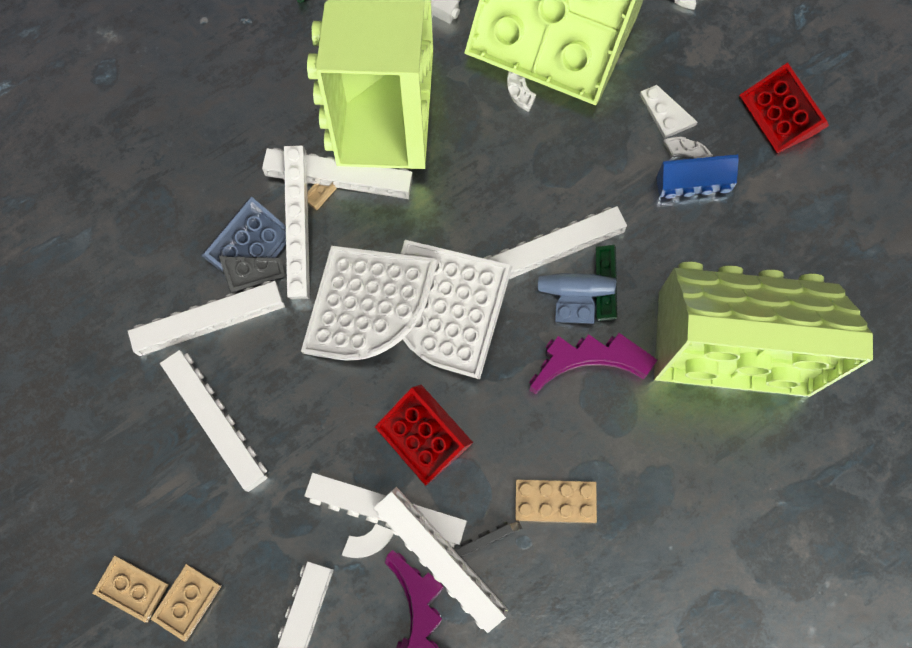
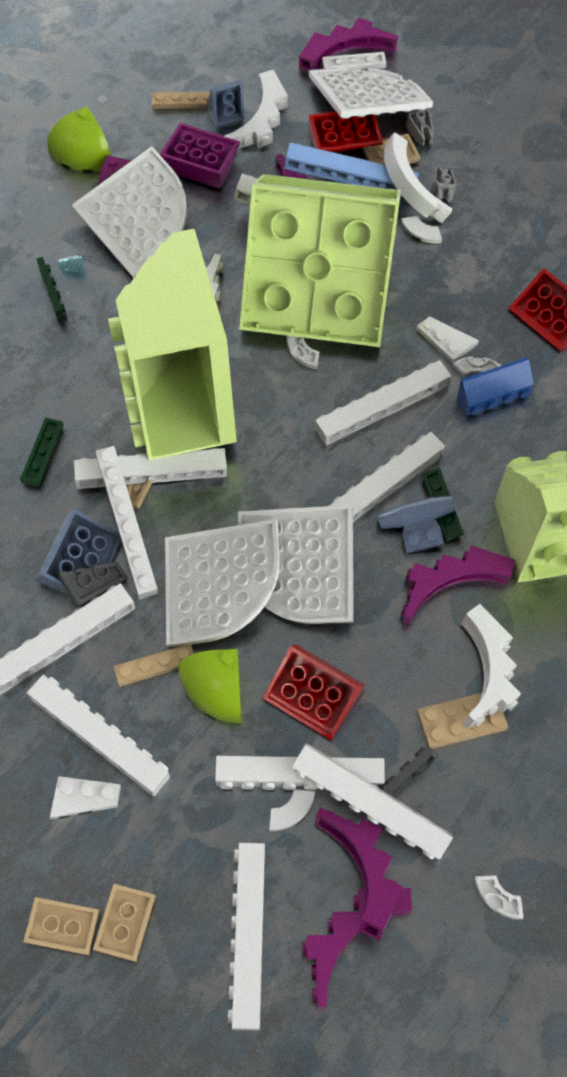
camera: 20 degrees left, 10 degrees down
none -> dark green plate [20,417,64,487]
none -> white wing [50,776,121,820]
none -> tan plate [114,645,194,687]
none -> lime brick [178,649,242,723]
none -> white brick [315,360,451,446]
none -> white arch [461,604,521,730]

